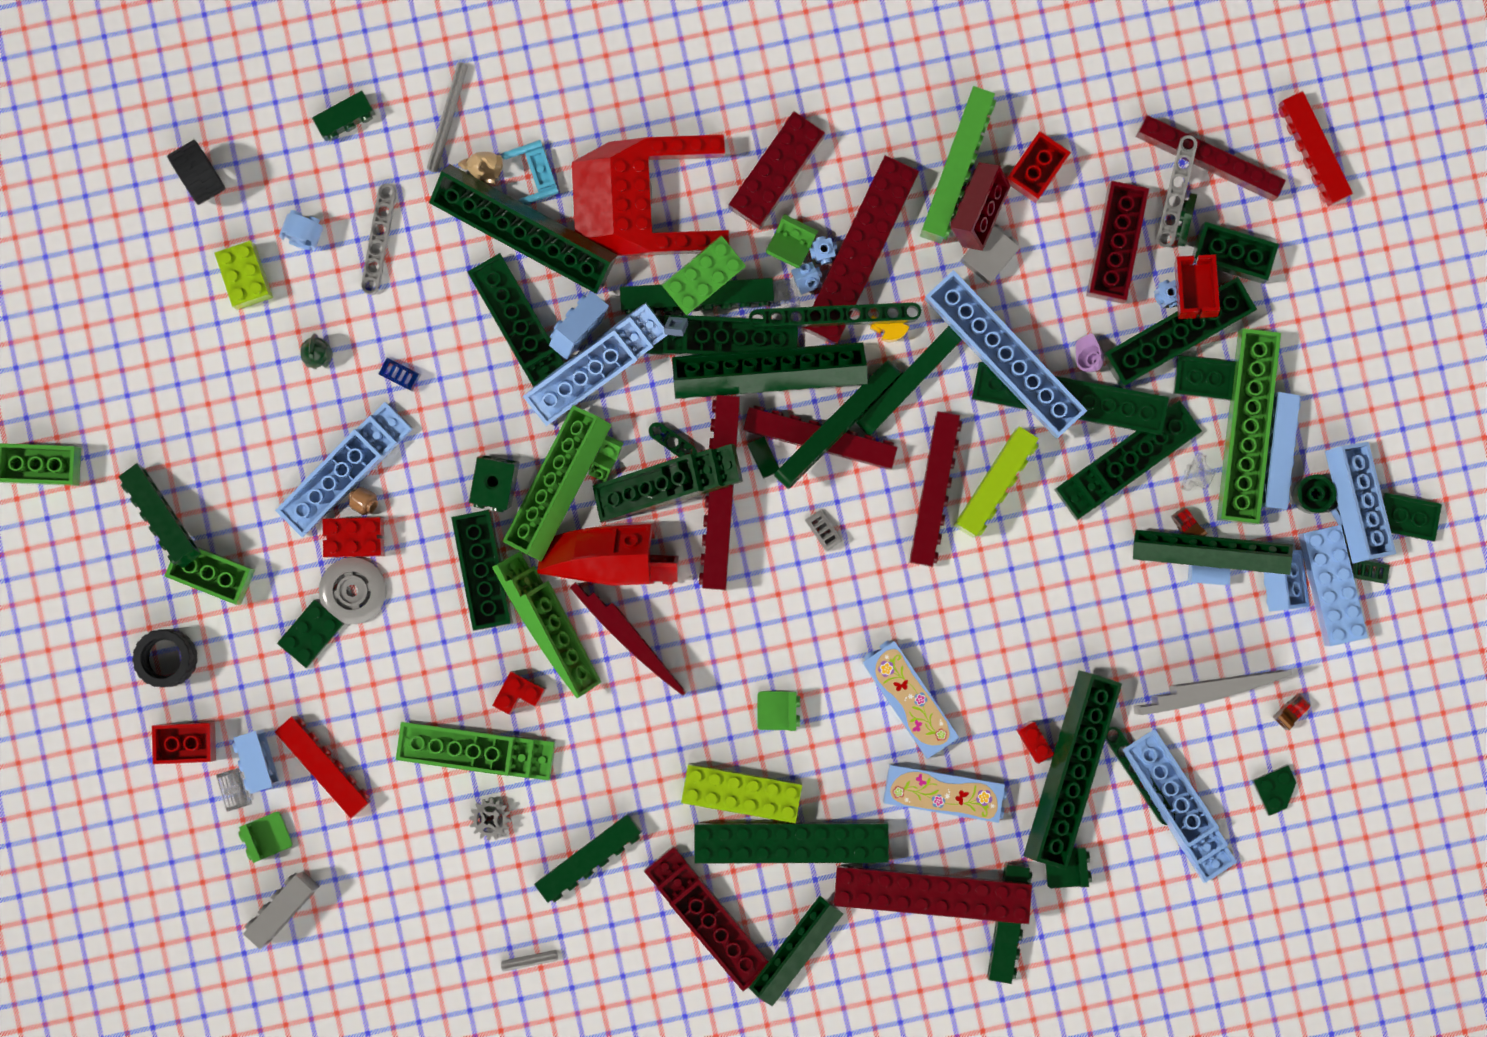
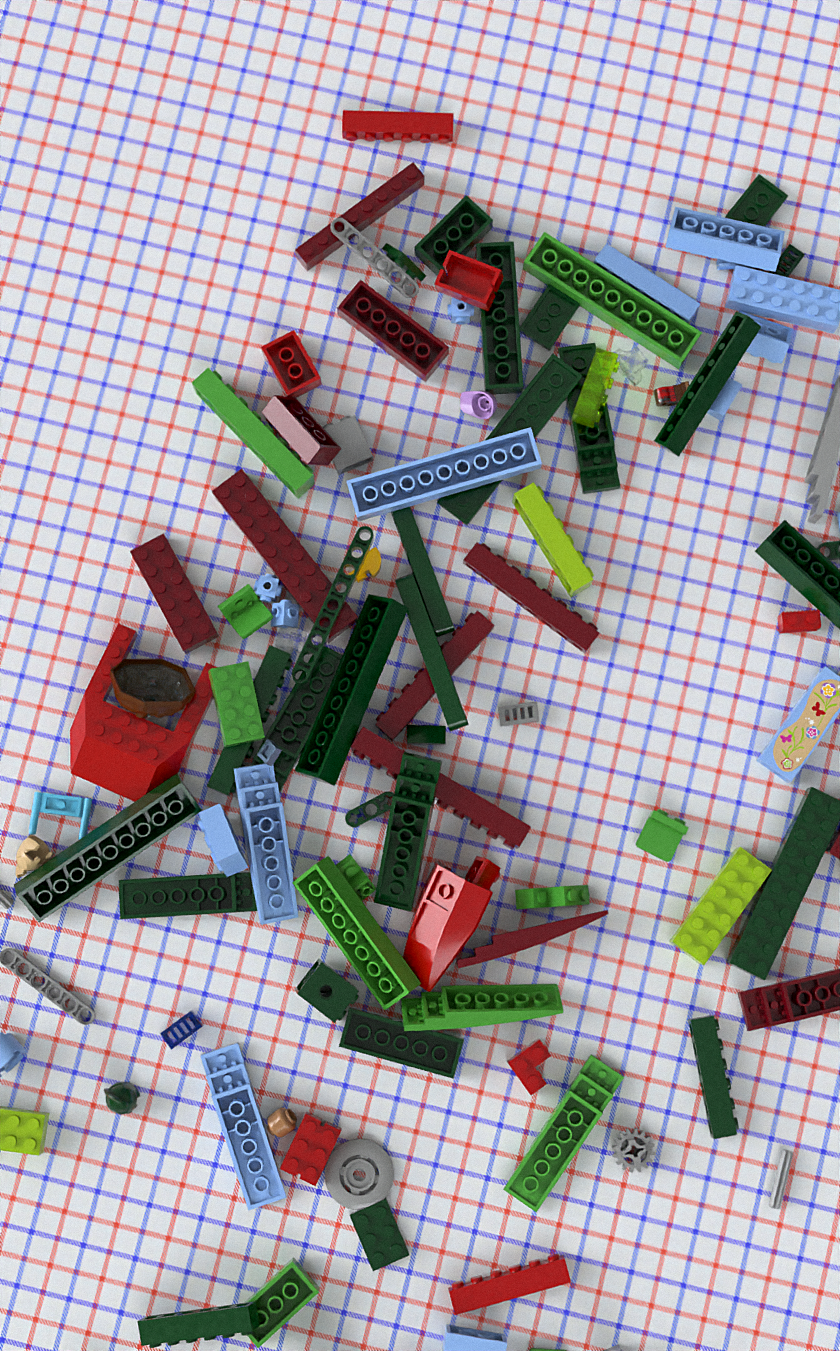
camera: 70 degrees left, 5 degrees down
brick [862,640,959,759] -> none
dark green brick [1293,474,1336,514] -> none
none -> rock [110,659,196,719]
none -> bright green arch [515,885,590,909]
none -> clear neon green brick [572,348,620,428]

